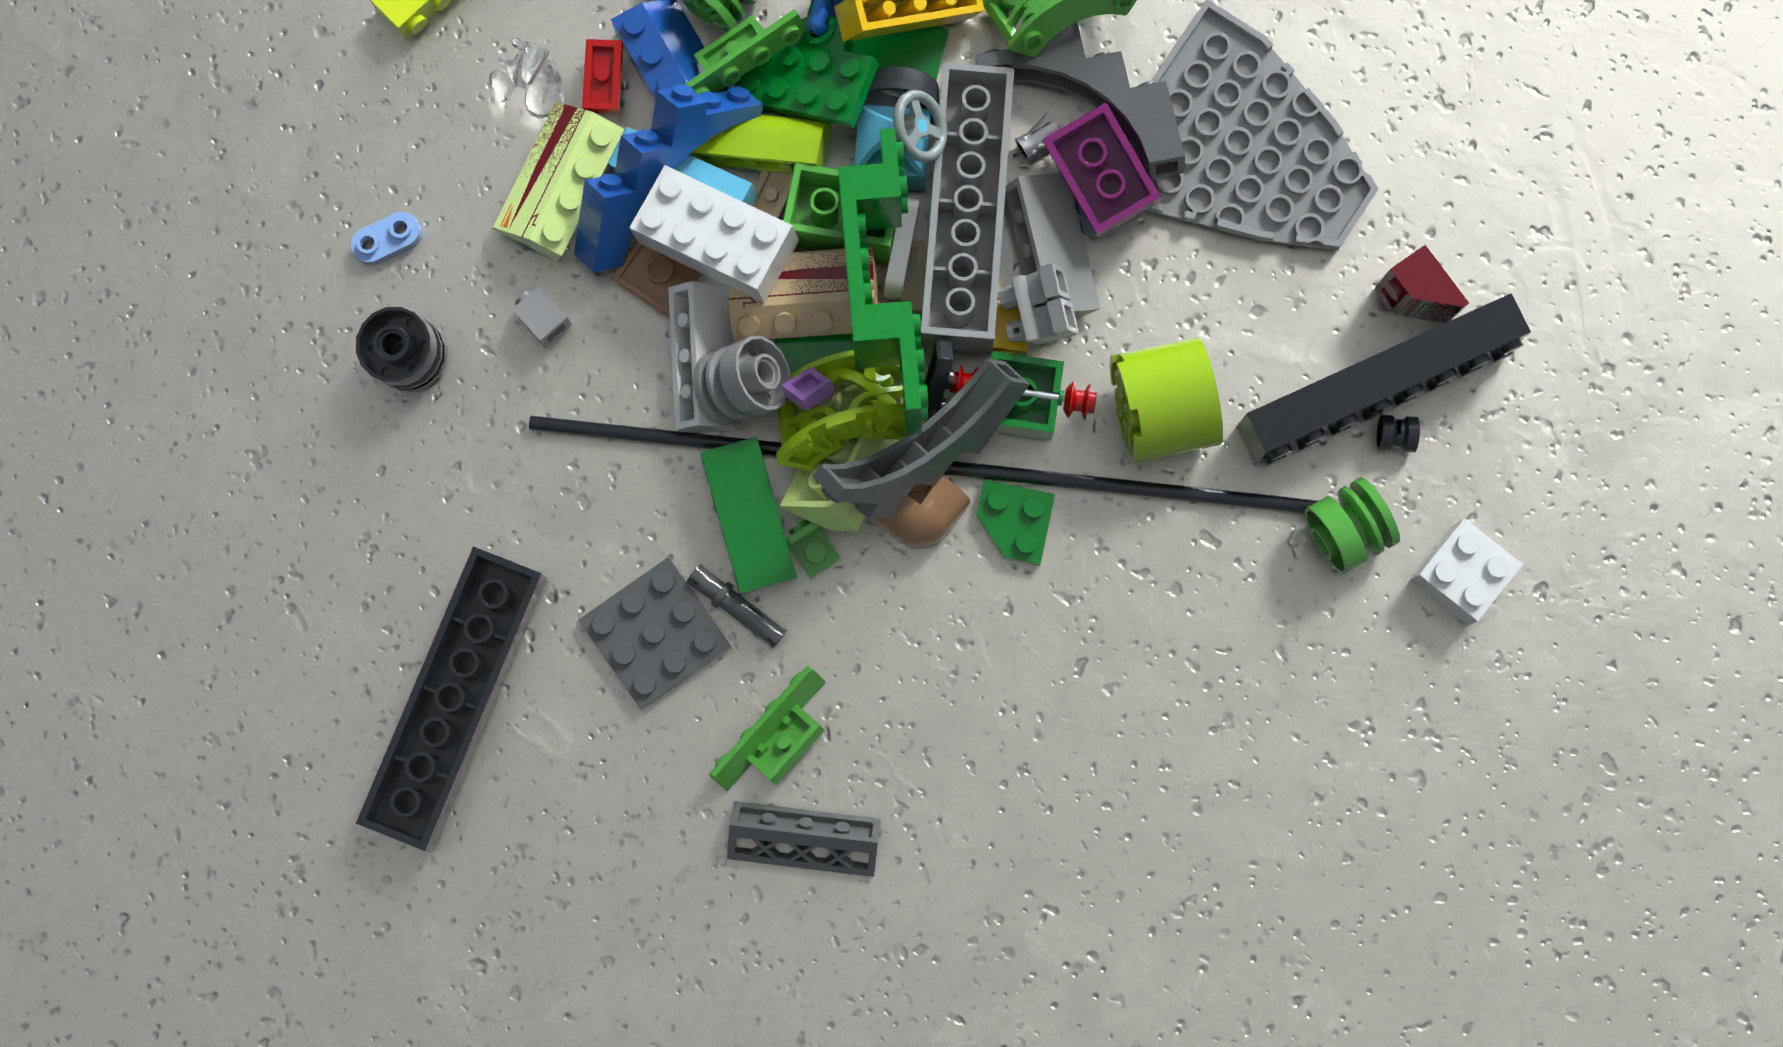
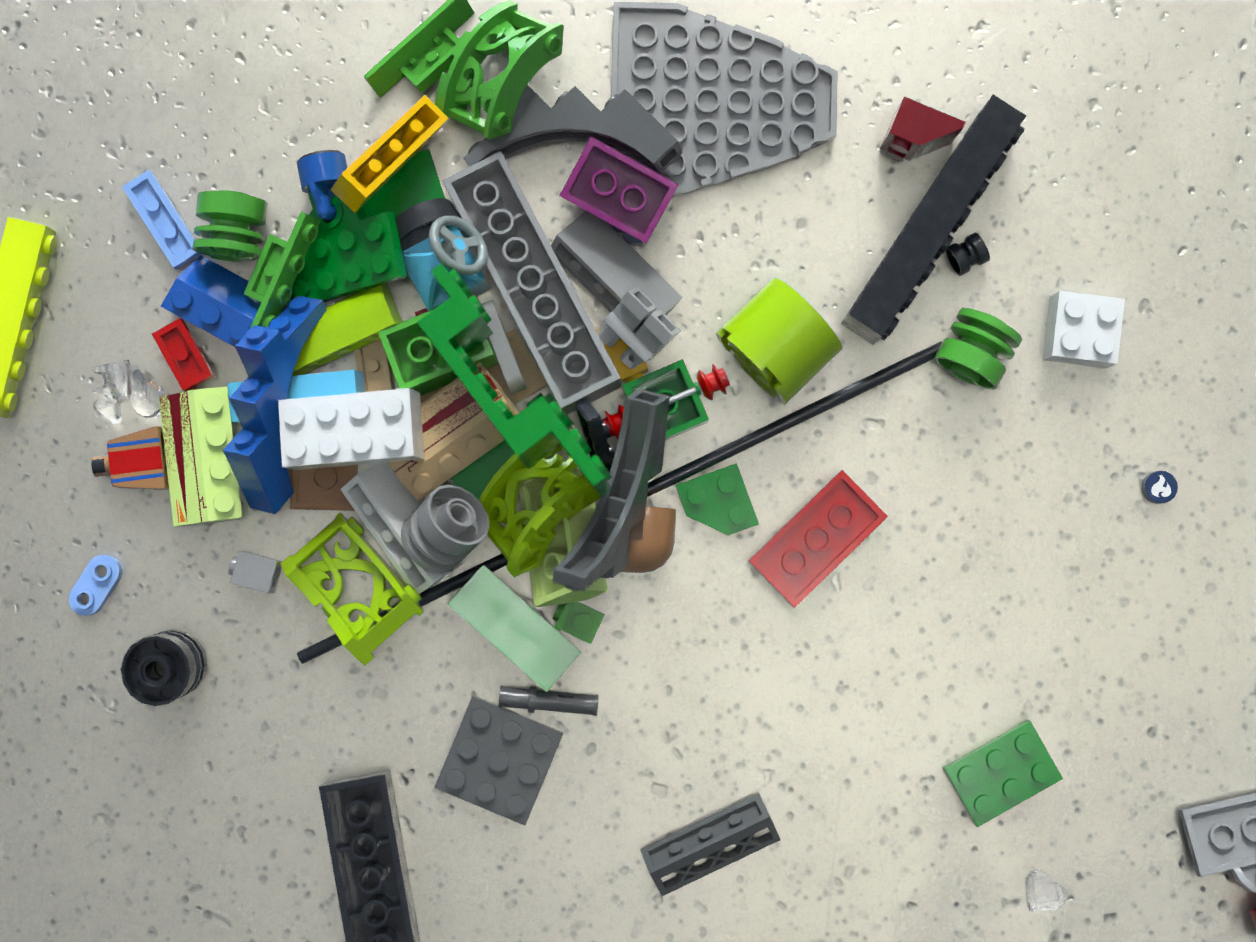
camera: 30 degrees left, 5 degrees up
bright green bracket [709,665,826,791] -> none
medium lavender plate [782,367,835,411] -> none
flat silver piece [1013,112,1058,163] -> none
none -> torso [91,426,169,490]
none -> lime fence [280,512,424,666]
none -> plate [748,470,888,608]
none -> green plate [943,720,1063,827]
none -> dark blue tile [1142,471,1178,504]

